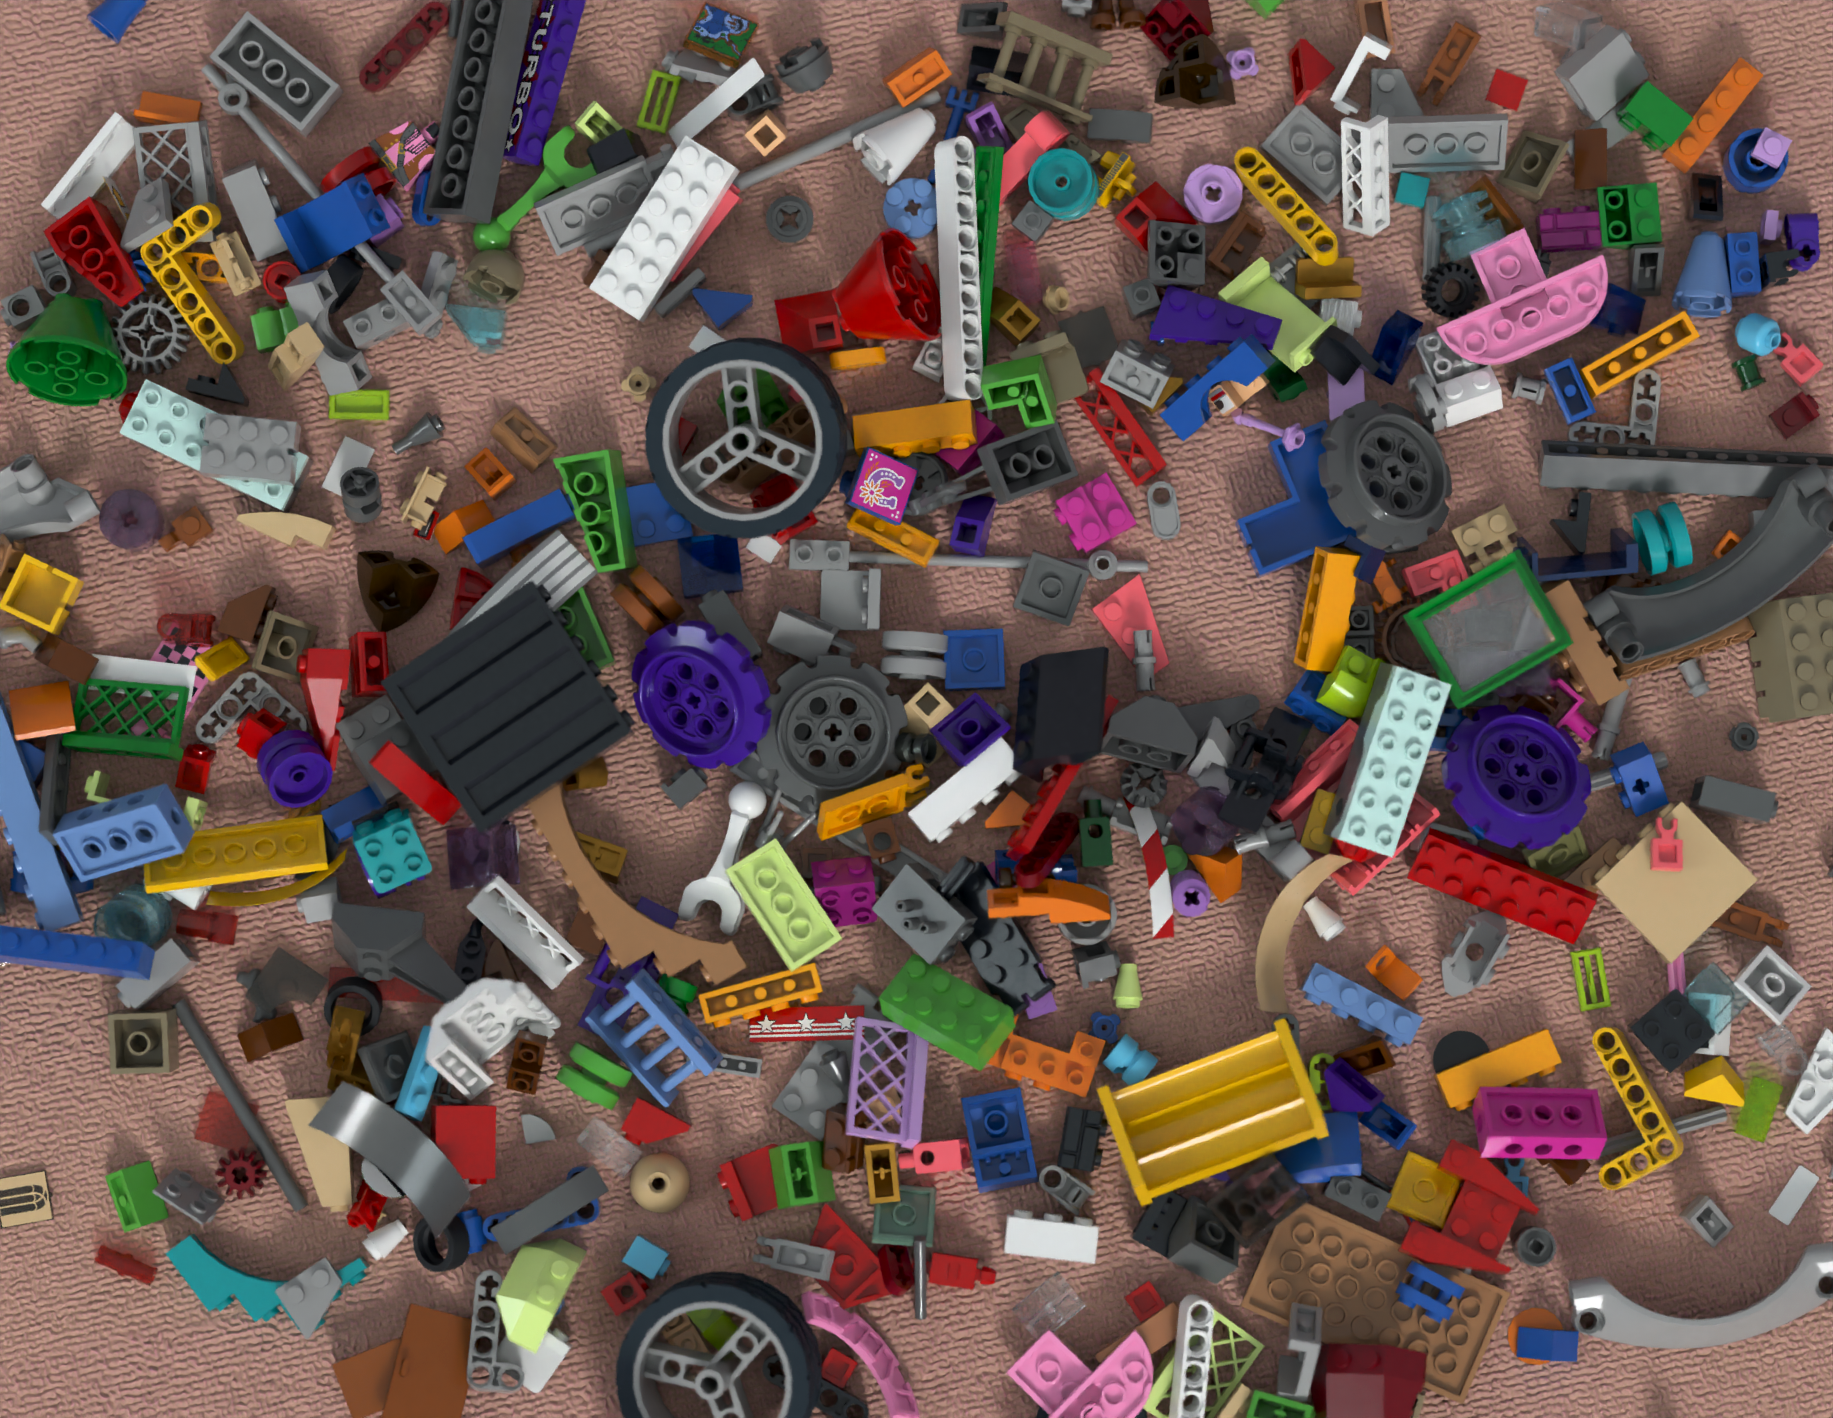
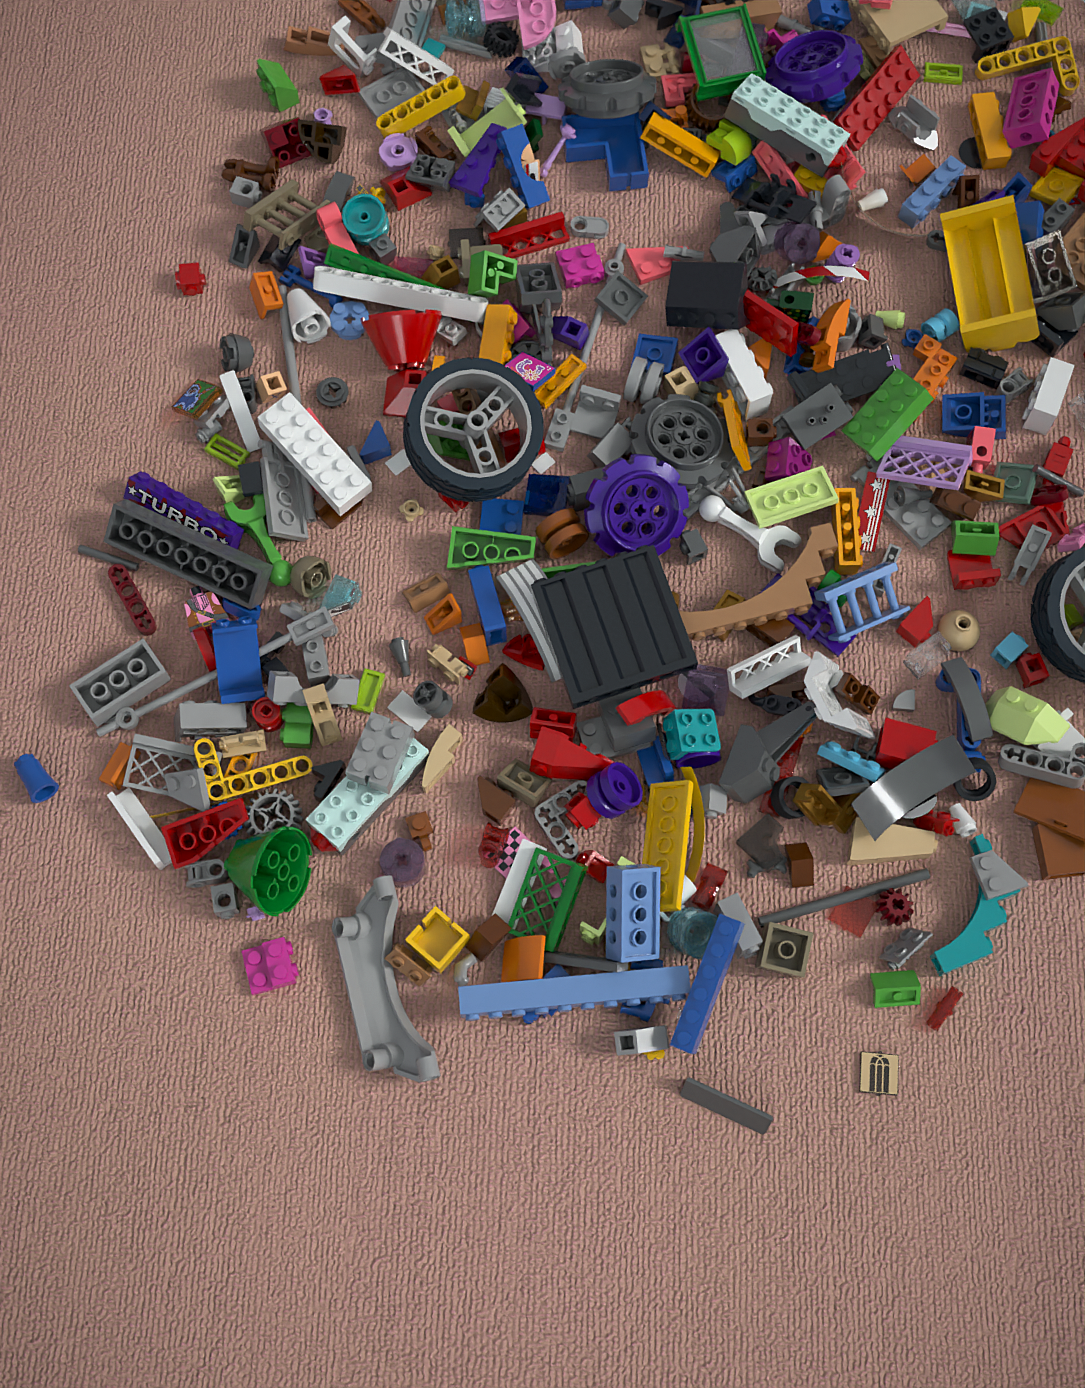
camera: 75 degrees left, 15 degrees down
yellow tile [195,637,250,681] -> none
bright green wheel [555,1041,633,1110] -> none
dark grey brick [1121,278,1161,320] -> none
light grey bush [1511,372,1547,405] -> none

